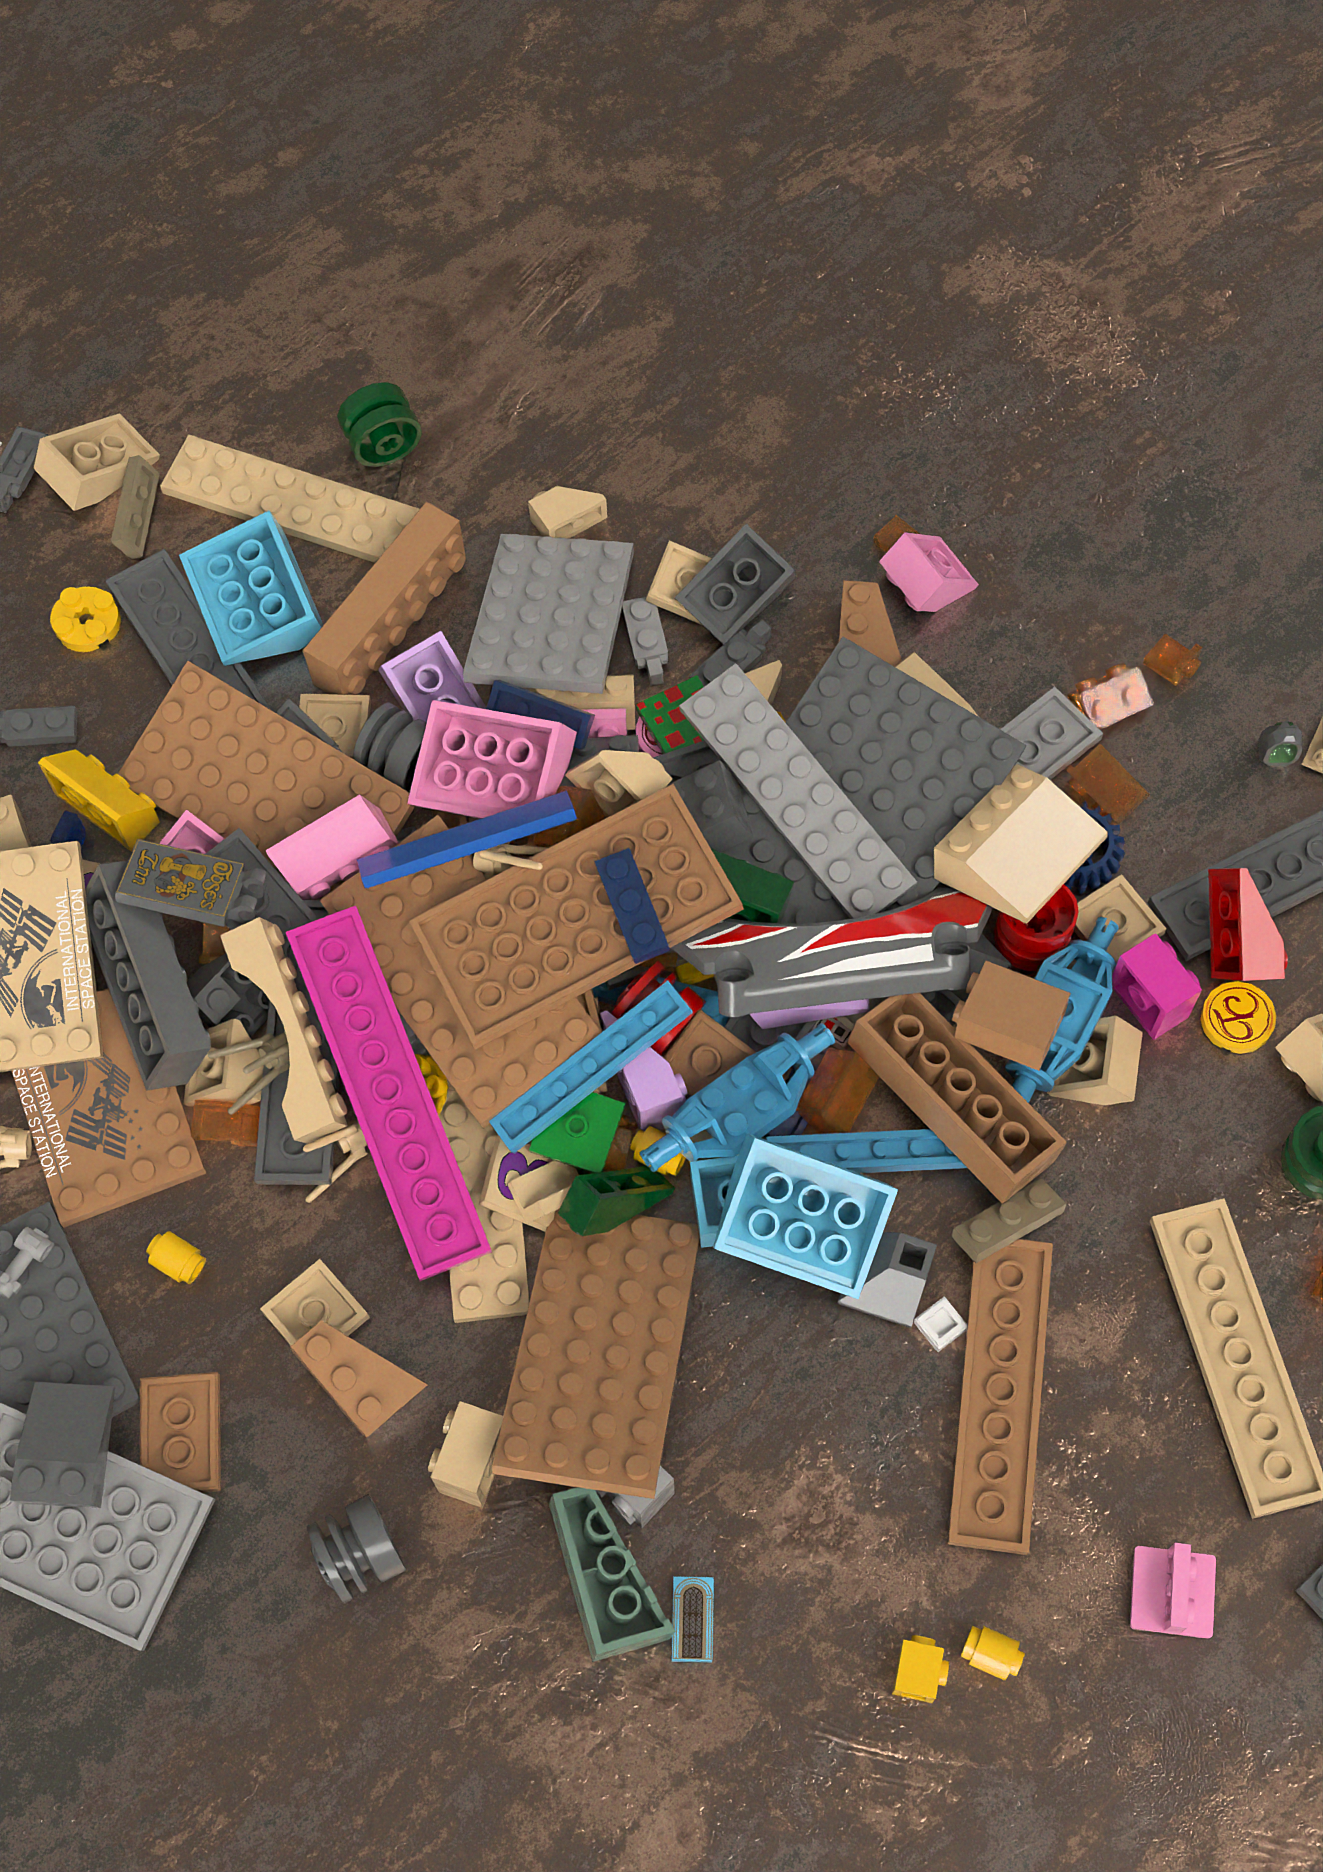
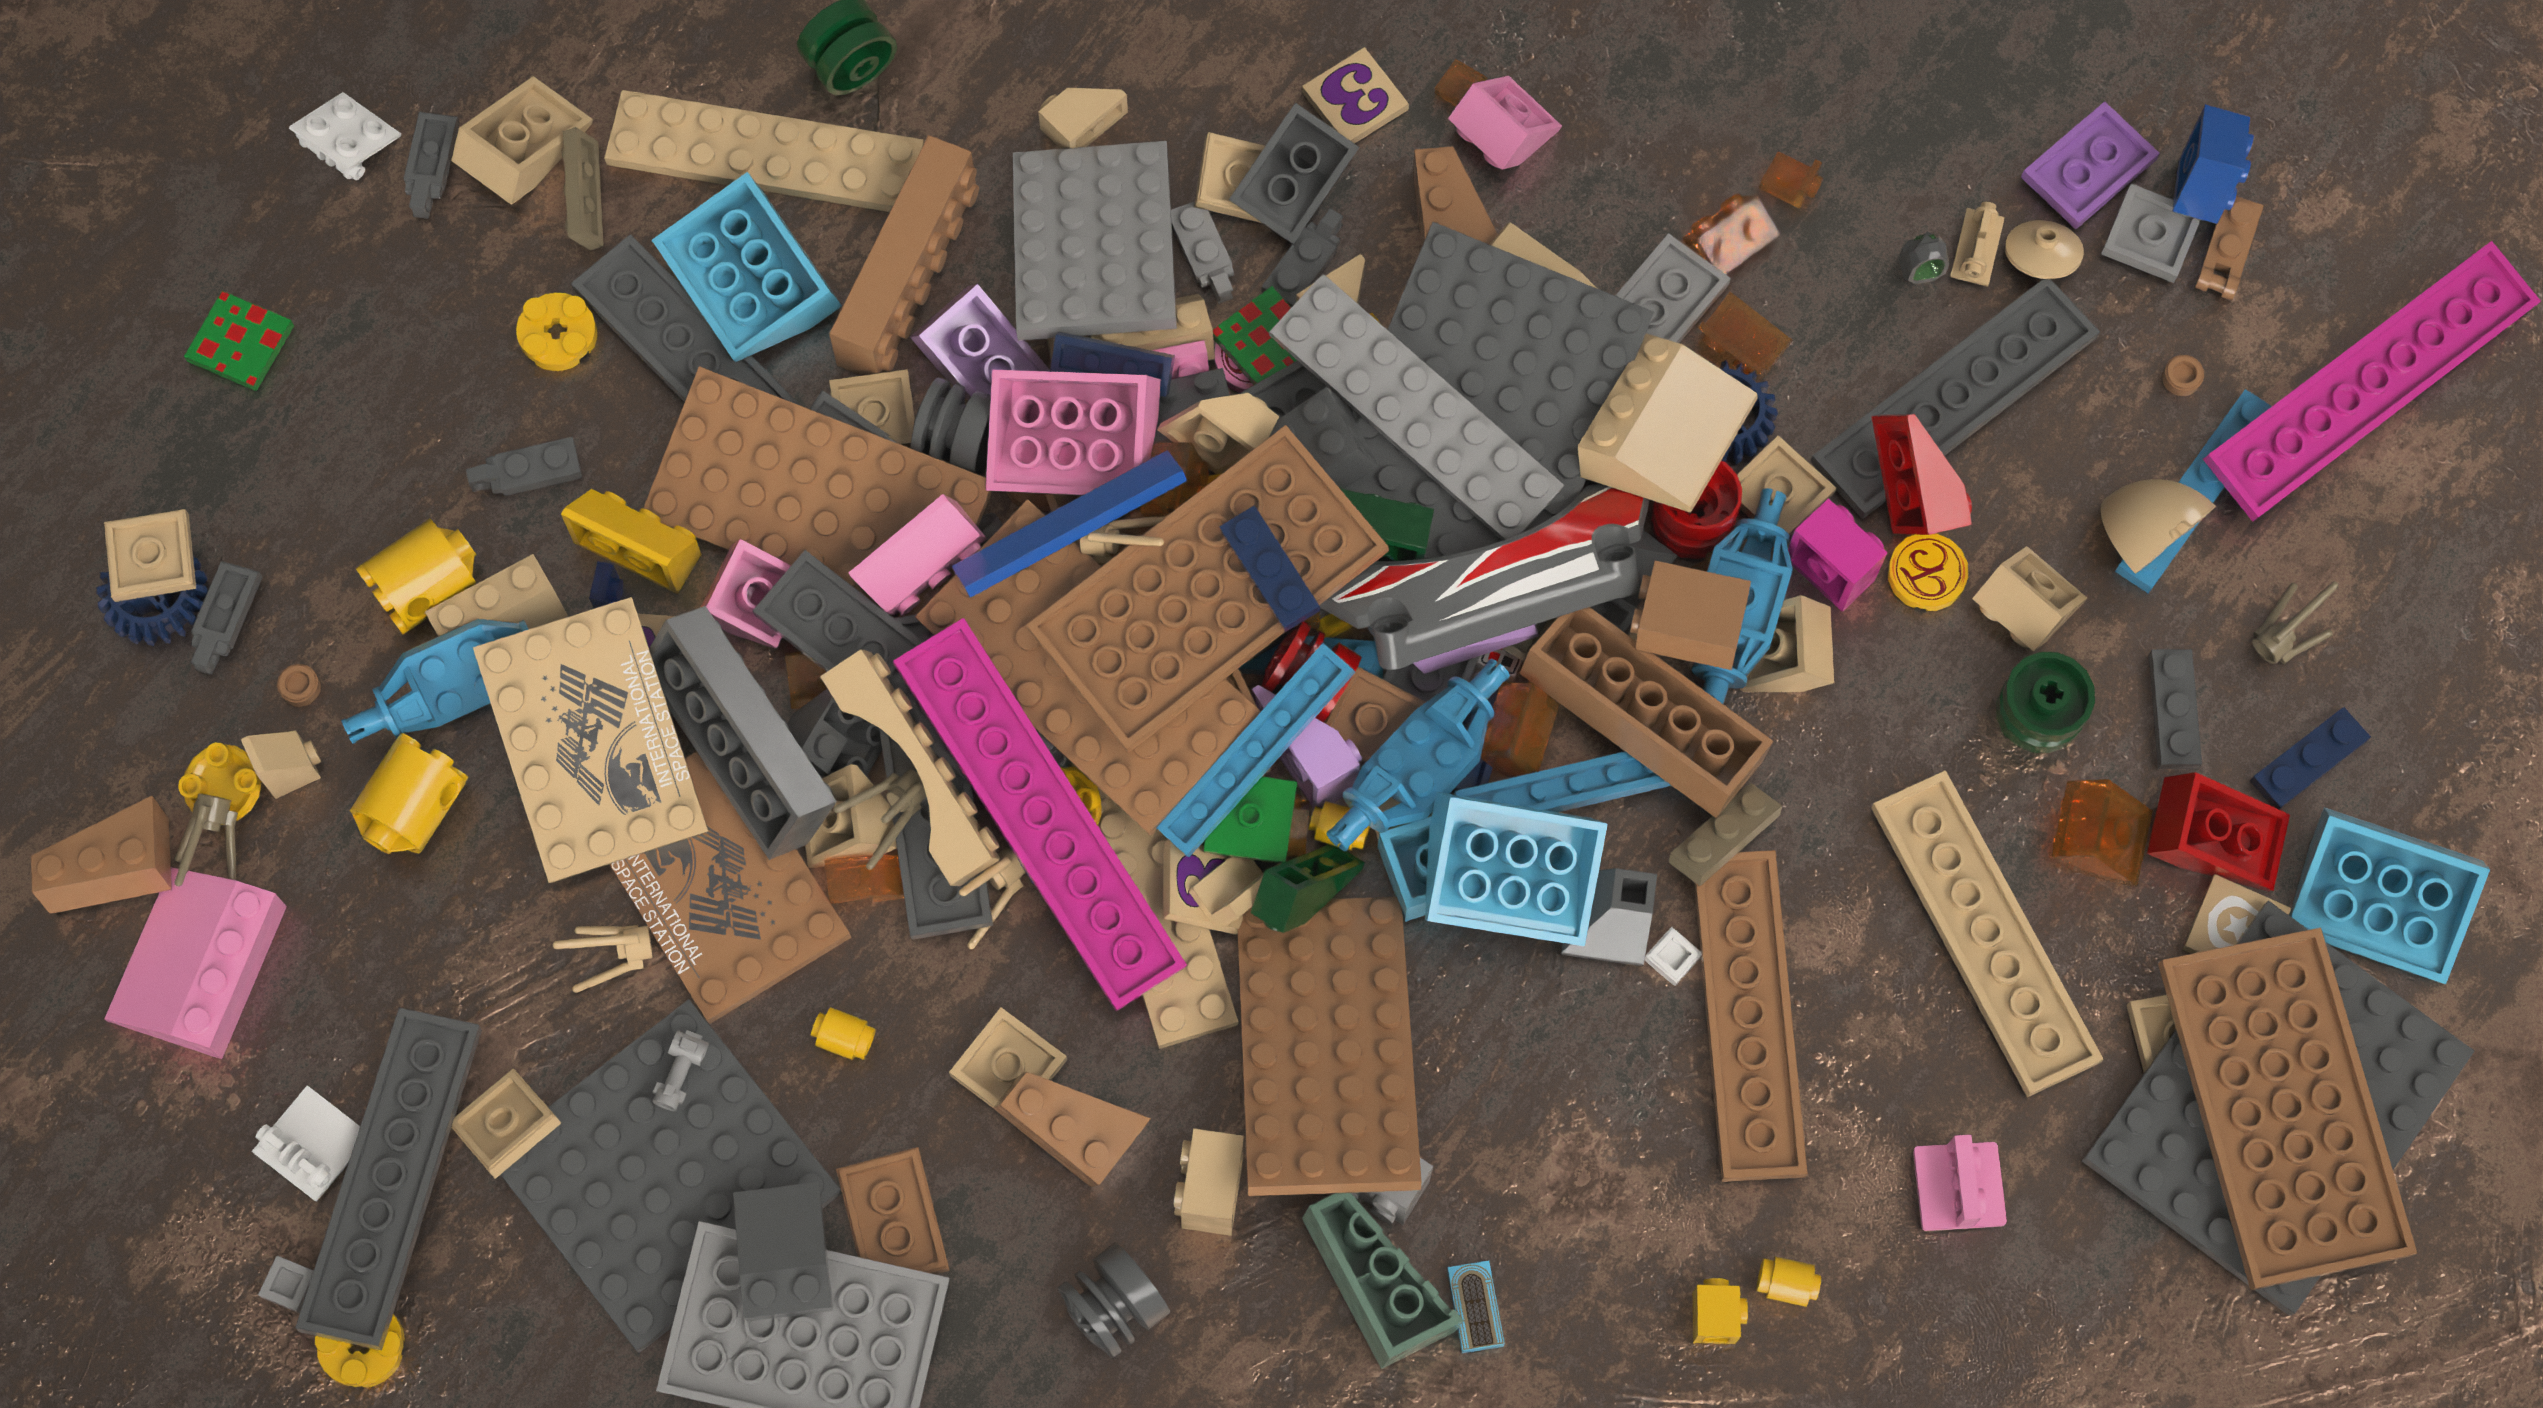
camera: 15 degrees left, 5 degrees up
dark grey tile [115,839,267,927] -> none
none -> tan tile [1302,47,1409,144]

